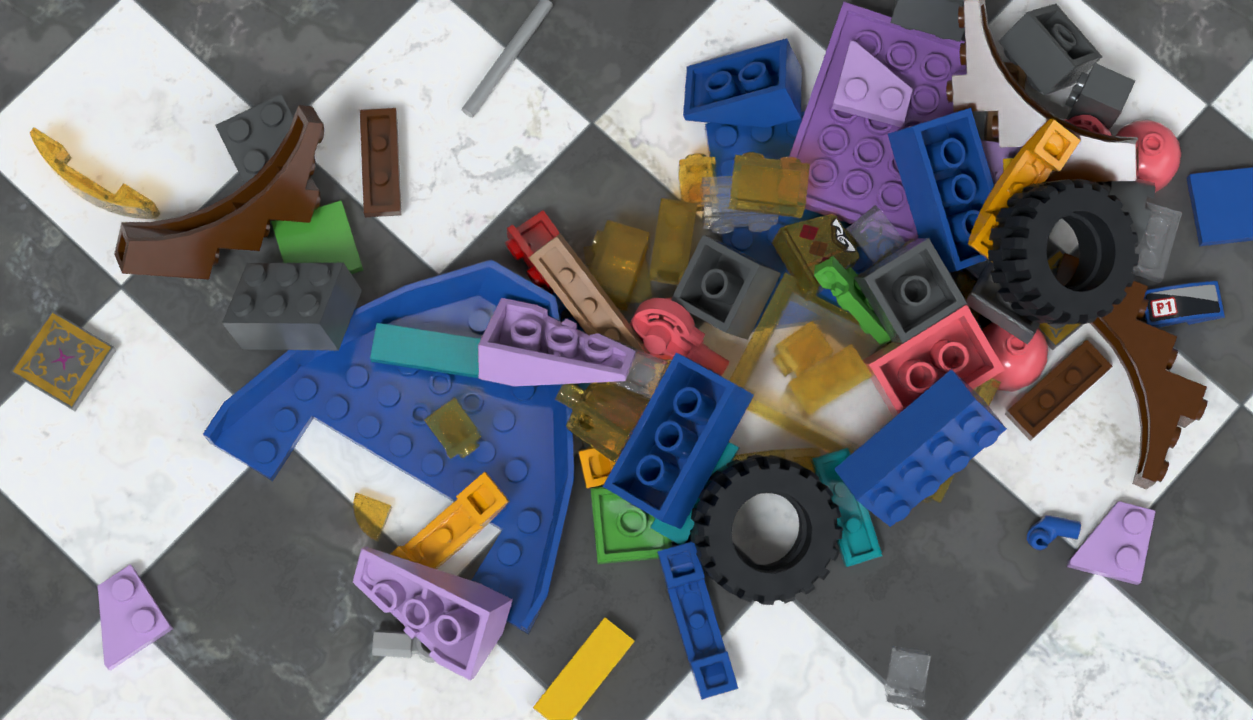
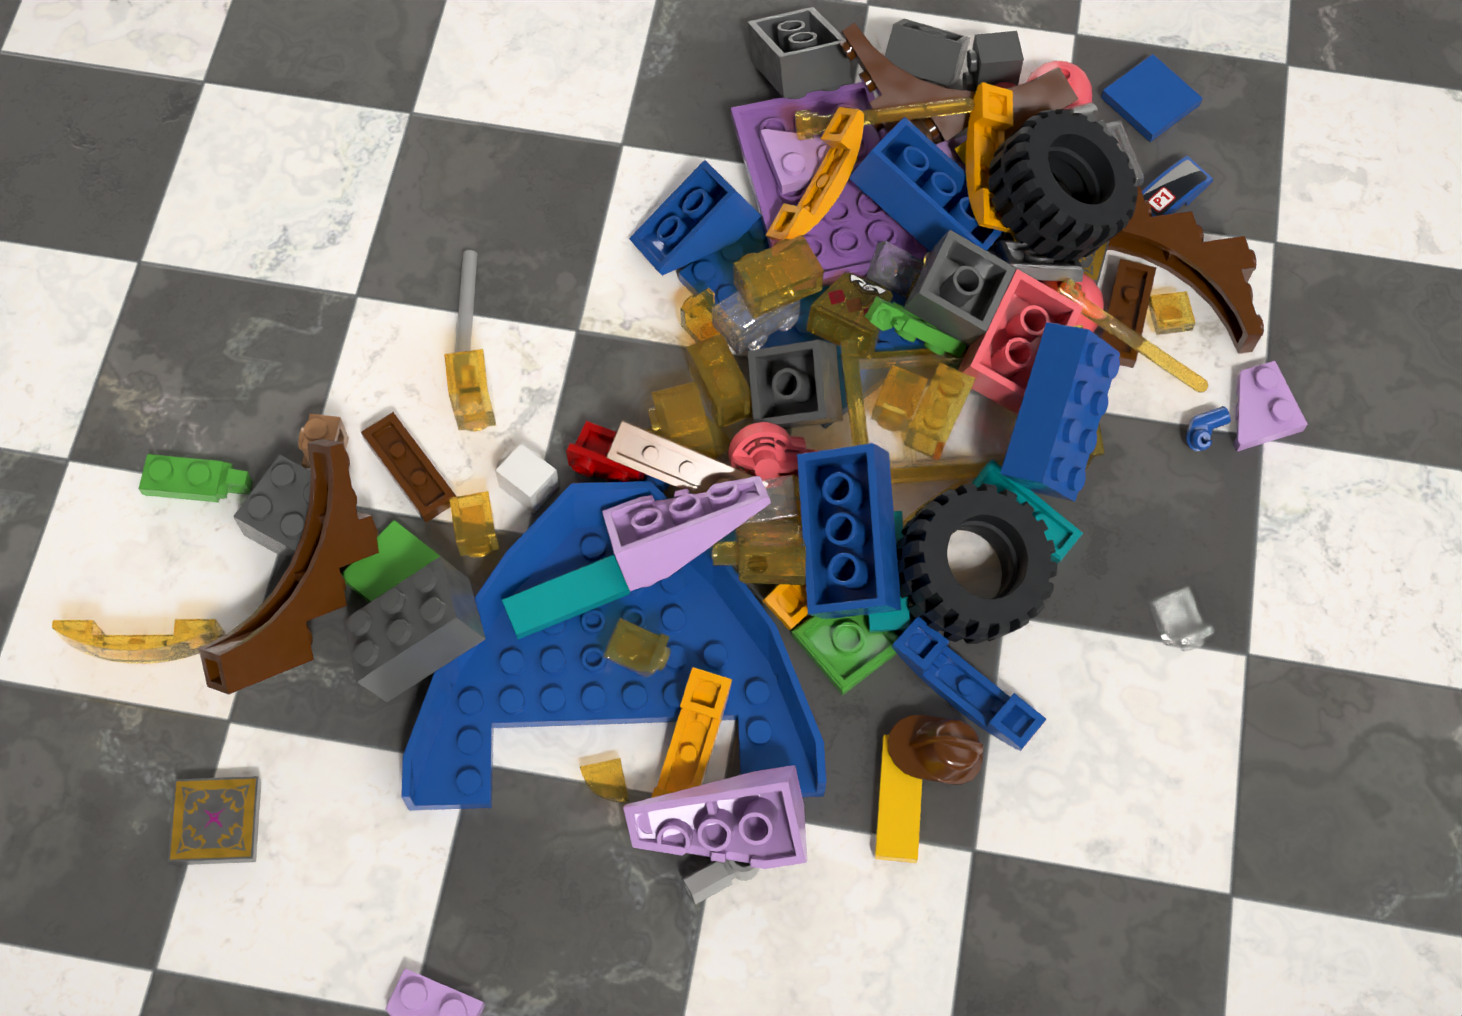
camera: 30 degrees left, 10 degrees down
none -> bright green hinge [138,454,253,503]
none -> medium nougat brick [298,414,349,468]
none -> clear yellow brick [444,349,497,432]
none -> clear yellow brick [449,491,499,557]
none -> white brick [495,443,559,513]
none -> light orange slope [765,107,864,244]
none -> clear yellow piece [795,97,975,141]
none -> reddish brown piece [887,715,984,785]
none -> clear yellow piece [1056,277,1208,393]
none -> clear yellow plate [1148,291,1196,335]

